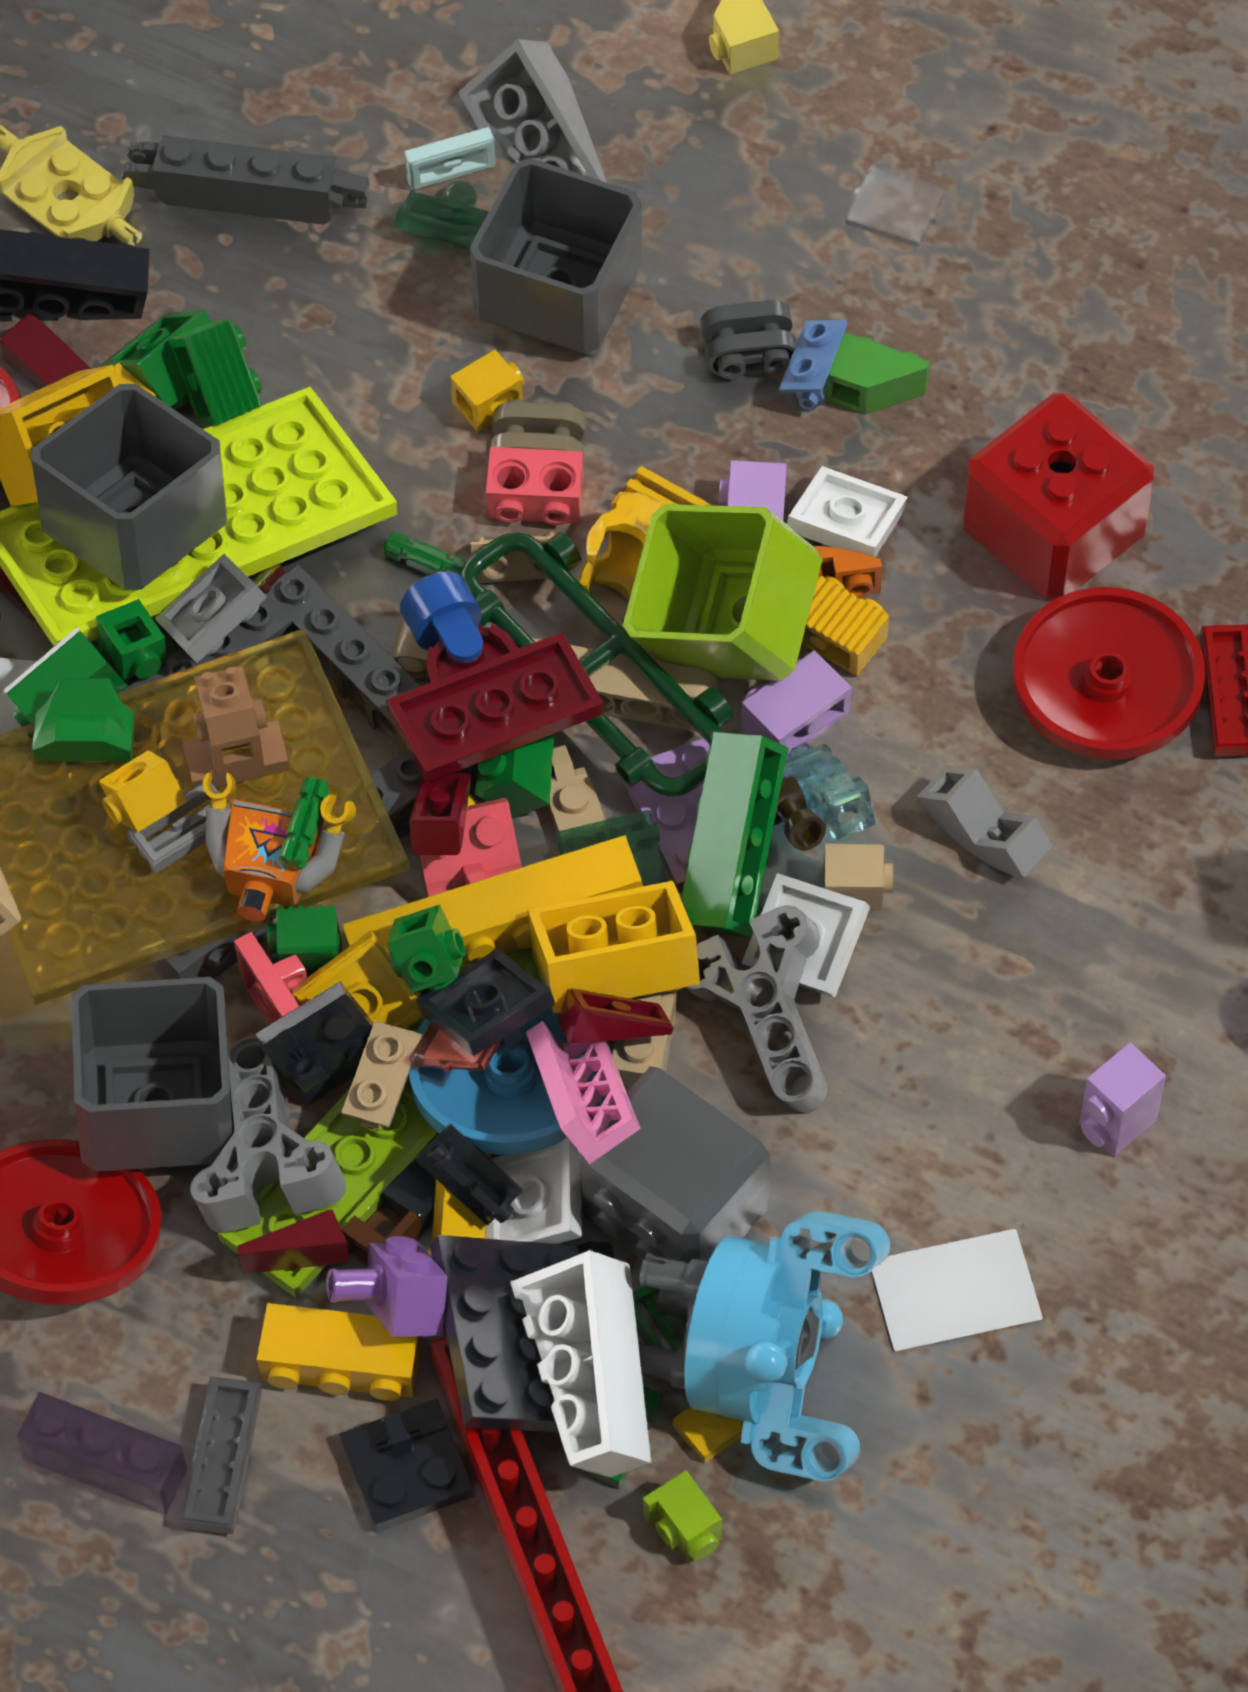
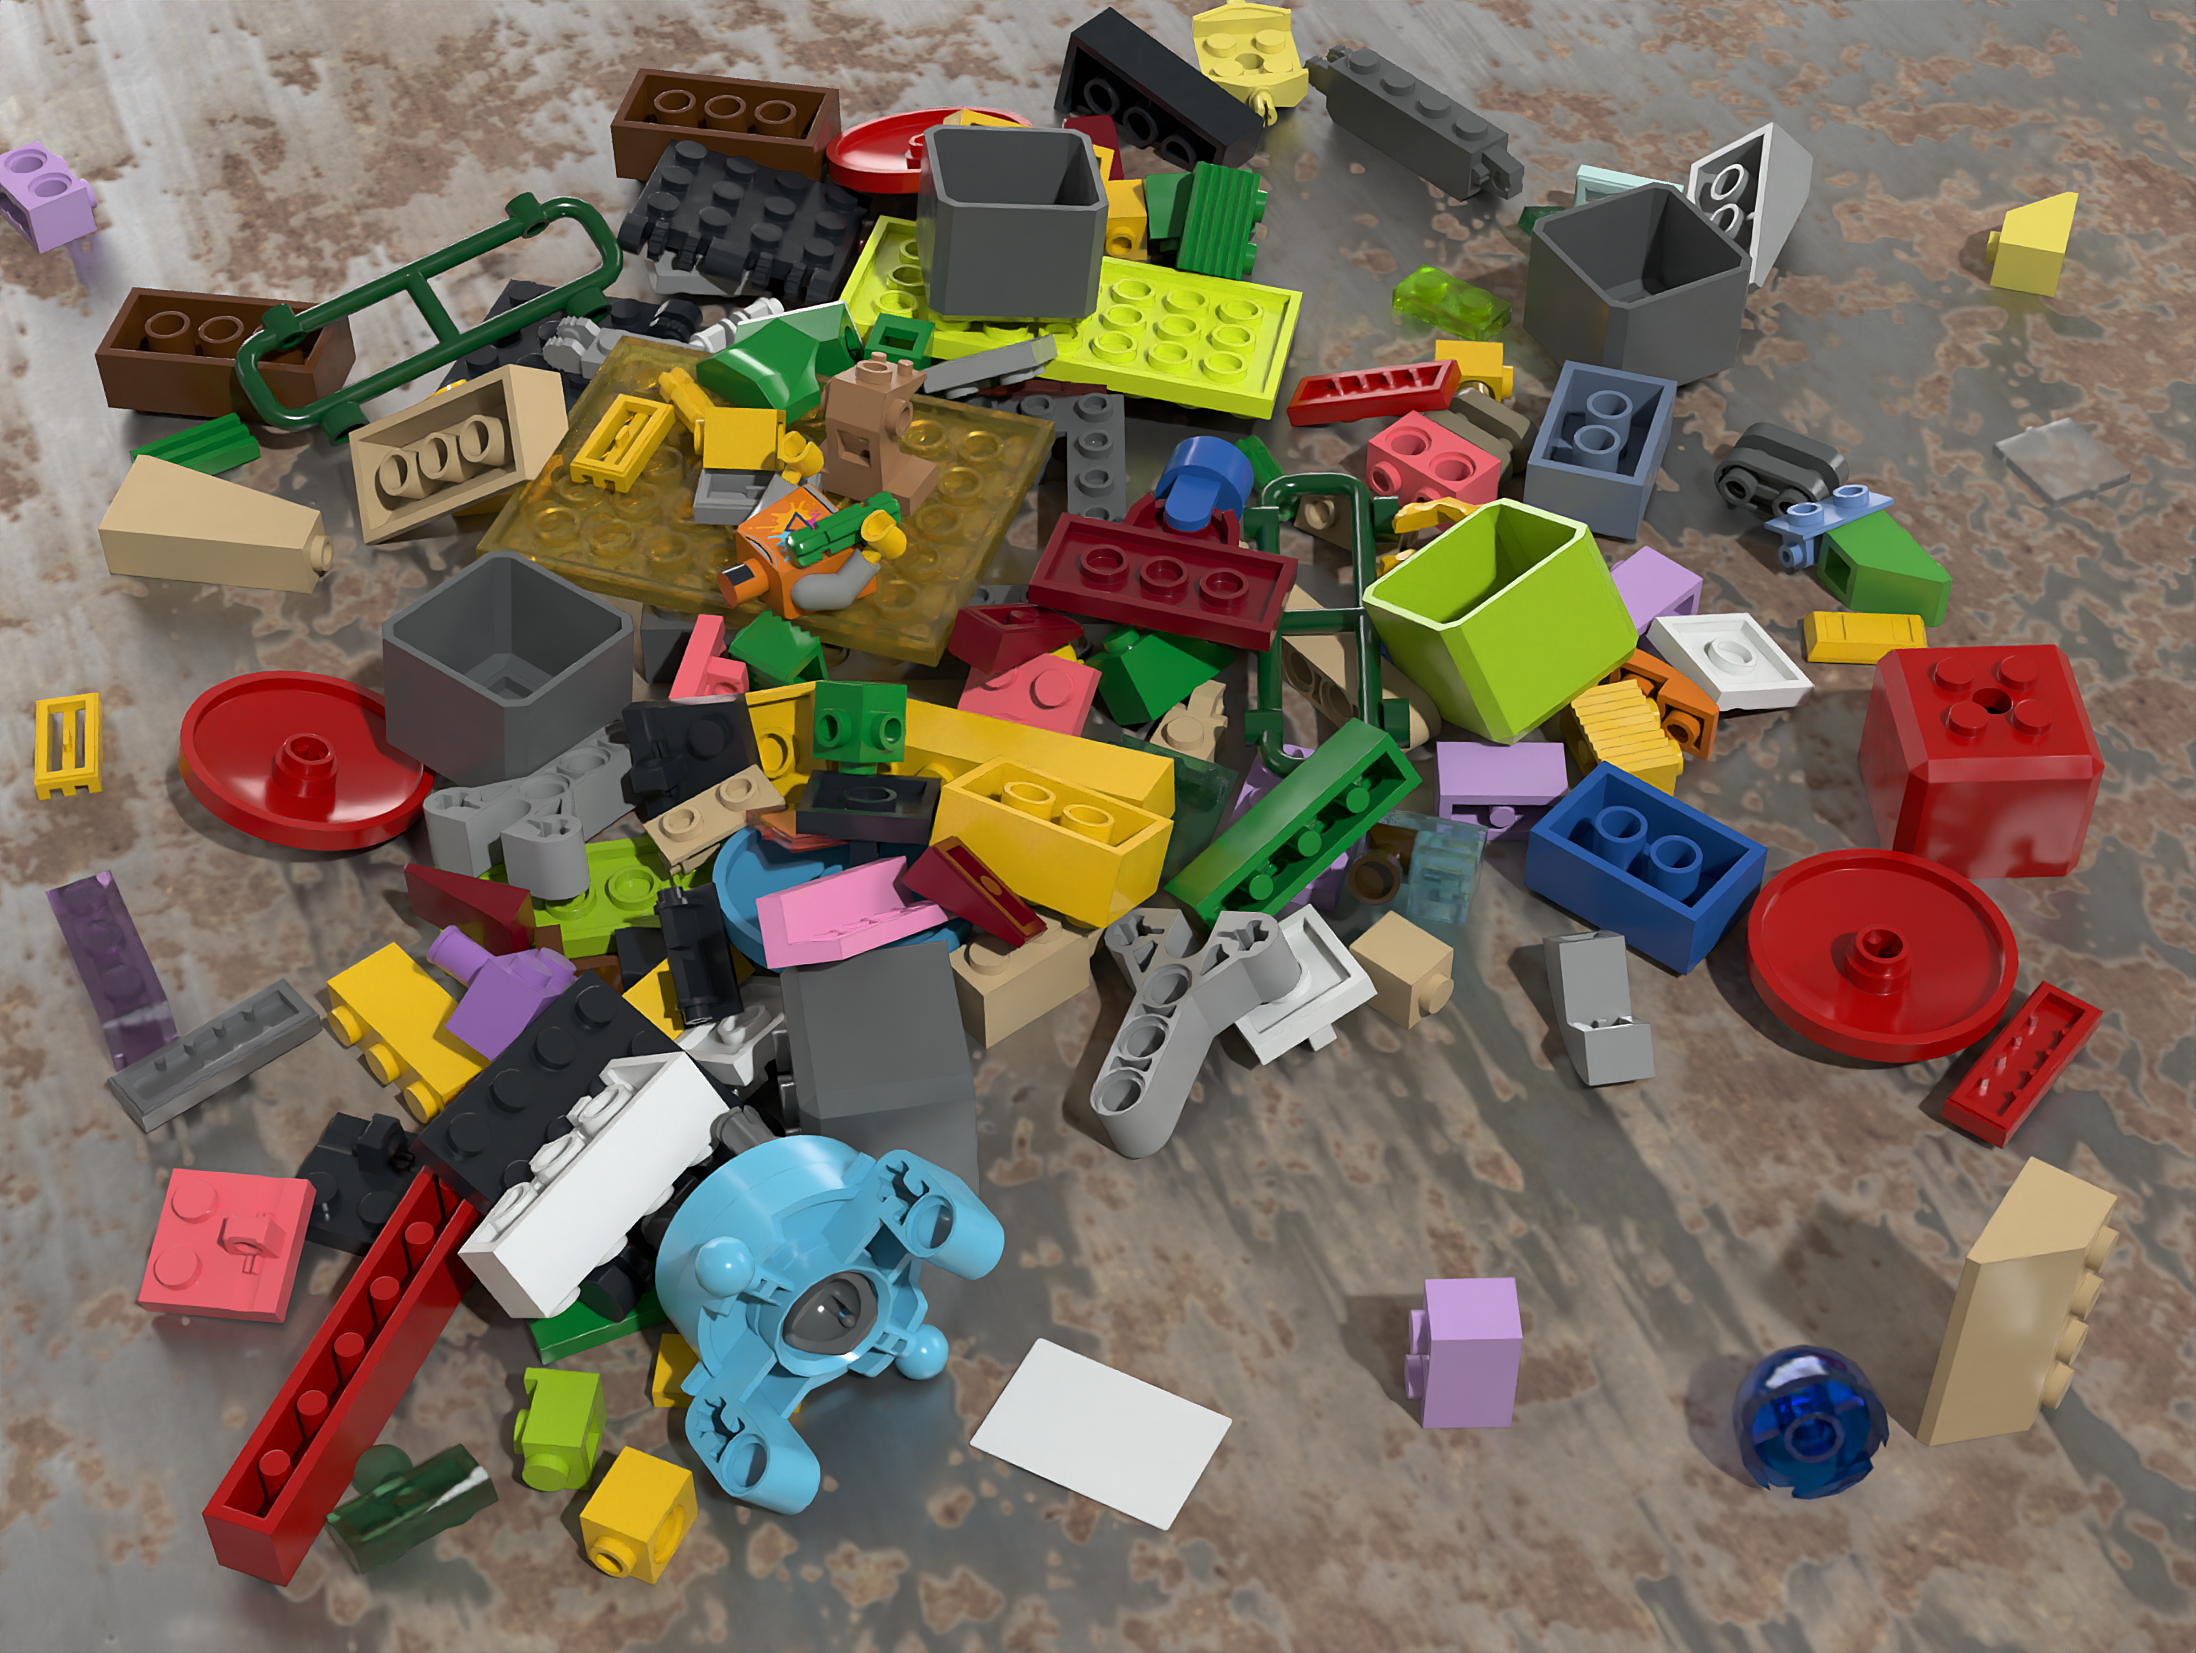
camera: 40 degrees right, 15 degrees down
none -> coral hinge [138,1168,317,1324]
none -> clear green plate [325,1443,499,1575]
none -> yellow tile [570,394,675,493]
none -> yellow brick [579,1446,699,1585]
none -> yellow axle [658,367,715,435]
none -> red plate [1286,359,1462,427]
none -> clear neon green plate [1392,264,1513,342]
none -> sand blue brick [1523,360,1678,540]
none -> blue brick [1524,760,1768,976]
none -> yellow tile [1803,611,1928,664]

